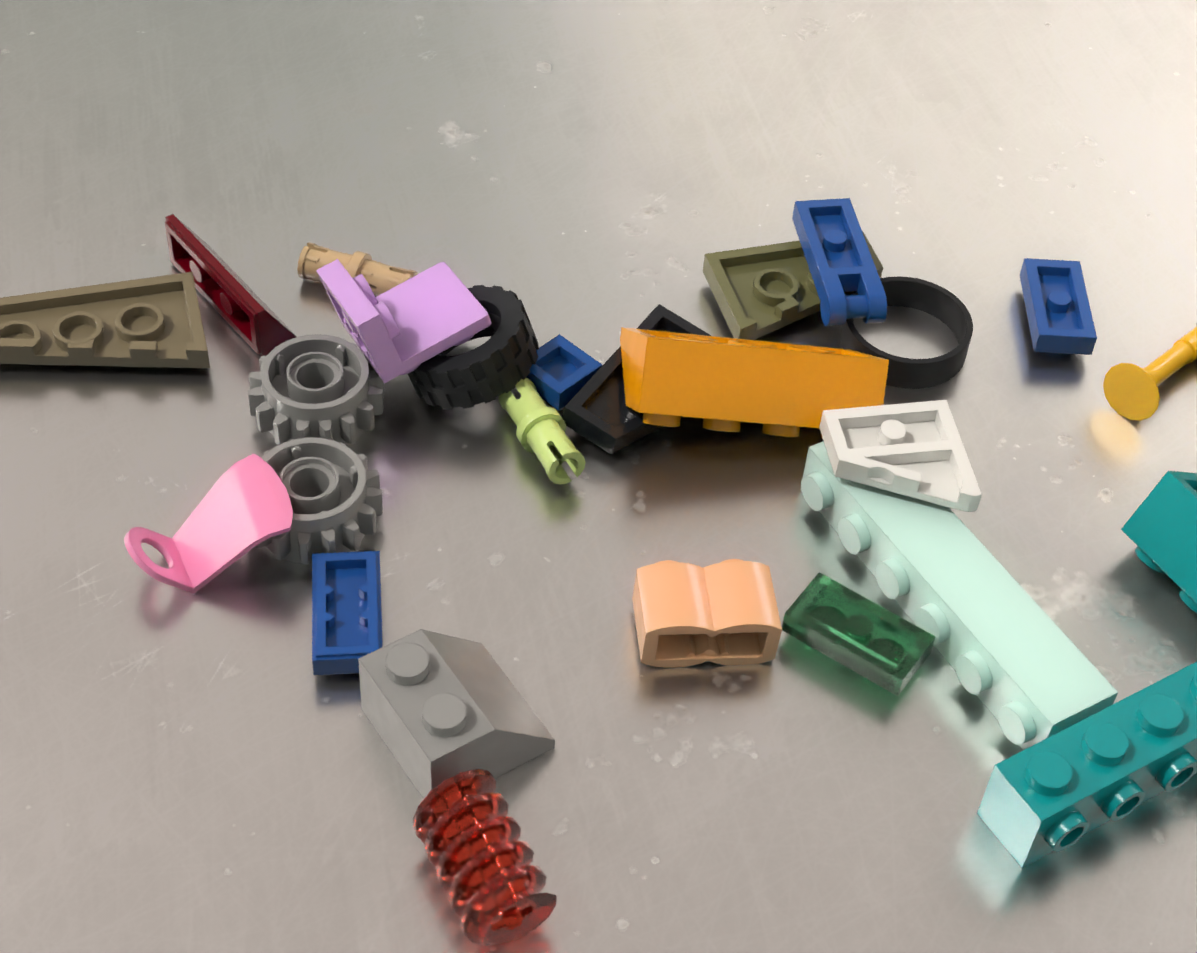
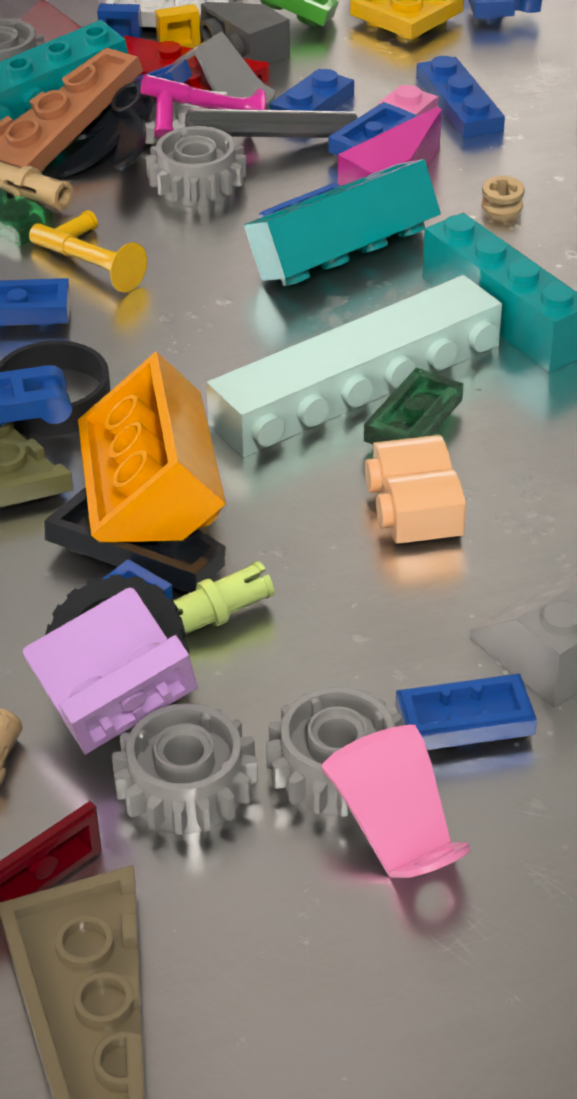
camera: 90 degrees left, 5 degrees down
white wing [819,400,982,512] -> none

